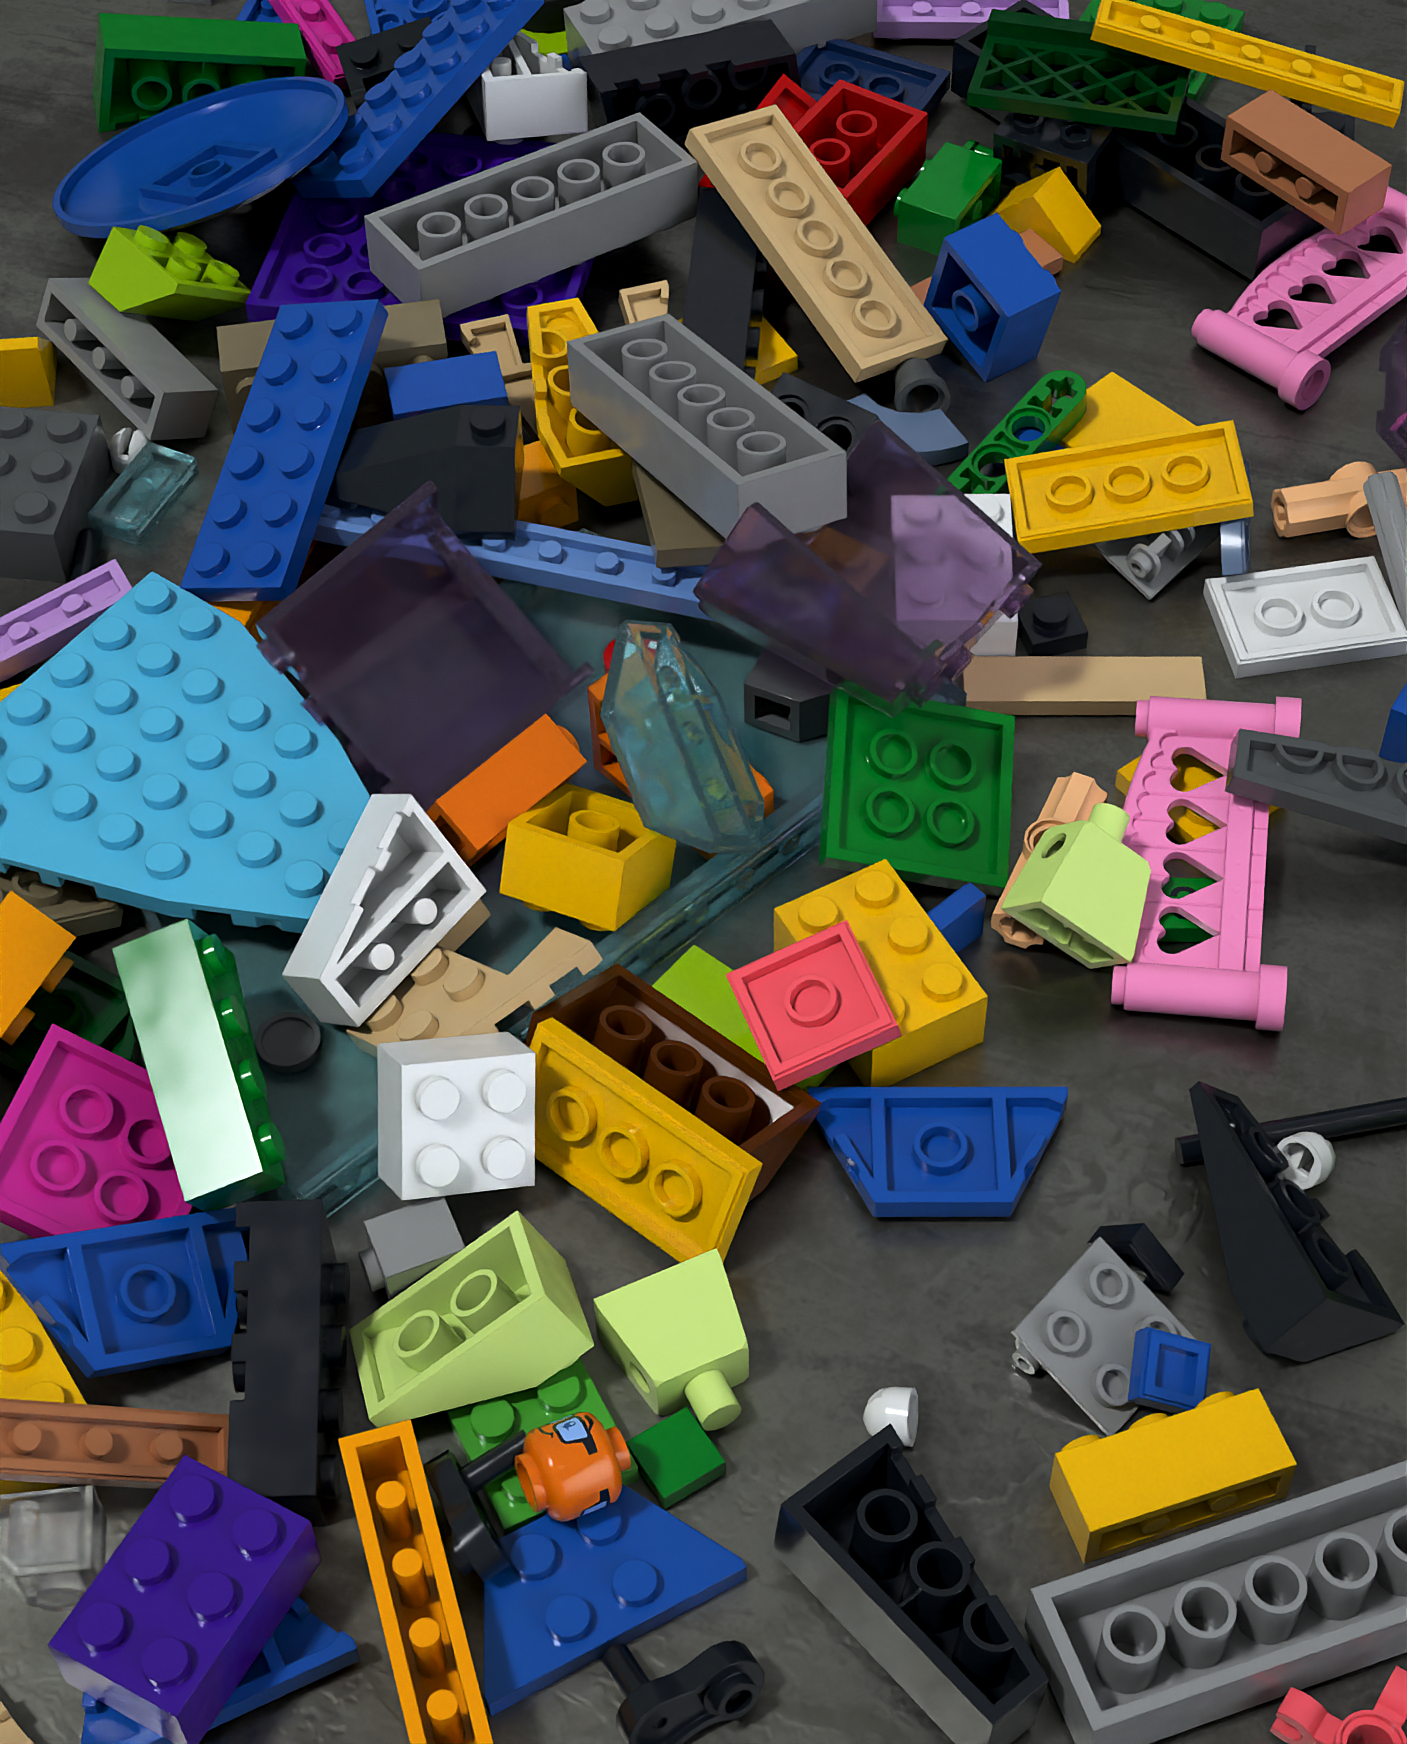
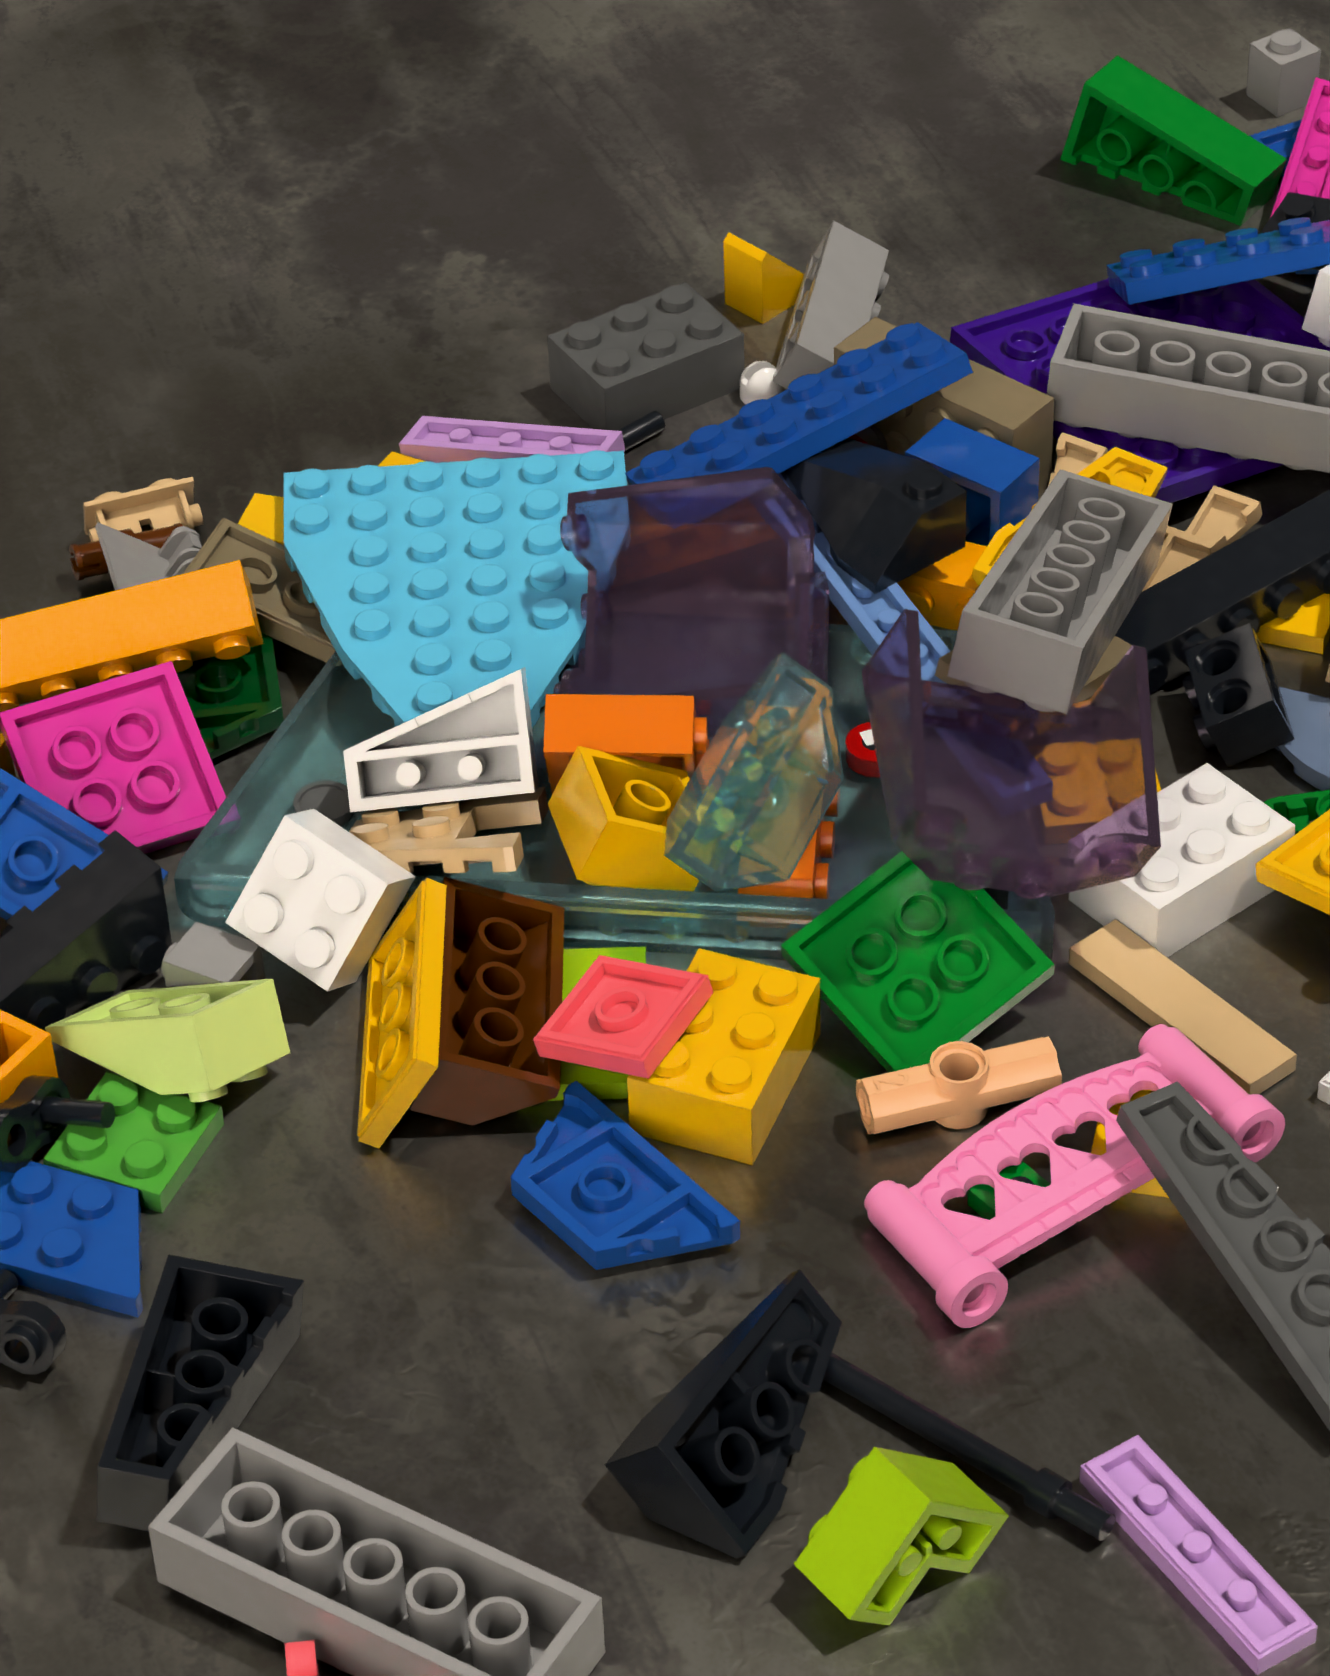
camera: 50 degrees right, 10 degrees down
blue dish [52,76,349,238] -> none
clear light blue plate [87,441,199,547] -> none
lime slope [88,225,251,321] -> none
wedge [112,919,286,1212] -> none
orange head [515,1412,631,1522] -> none
yellowish green torso [593,1248,749,1431] -> none
green tile [625,1407,726,1510] -> none
white hinge [863,1387,918,1447] -> none
blue tile [927,882,986,954] -> none
yellowish green torso [1001,803,1151,969] -> none
light grey hinge [1011,1237,1196,1436] -> none
black plate [1017,591,1088,656] -> none
yellow brick [1049,1388,1297,1564] -> none
black tile [1087,1223,1184,1291] -> none
blue tile [1128,1327,1211,1414] -> none
white hinge [1277,1132,1336,1190] -> none

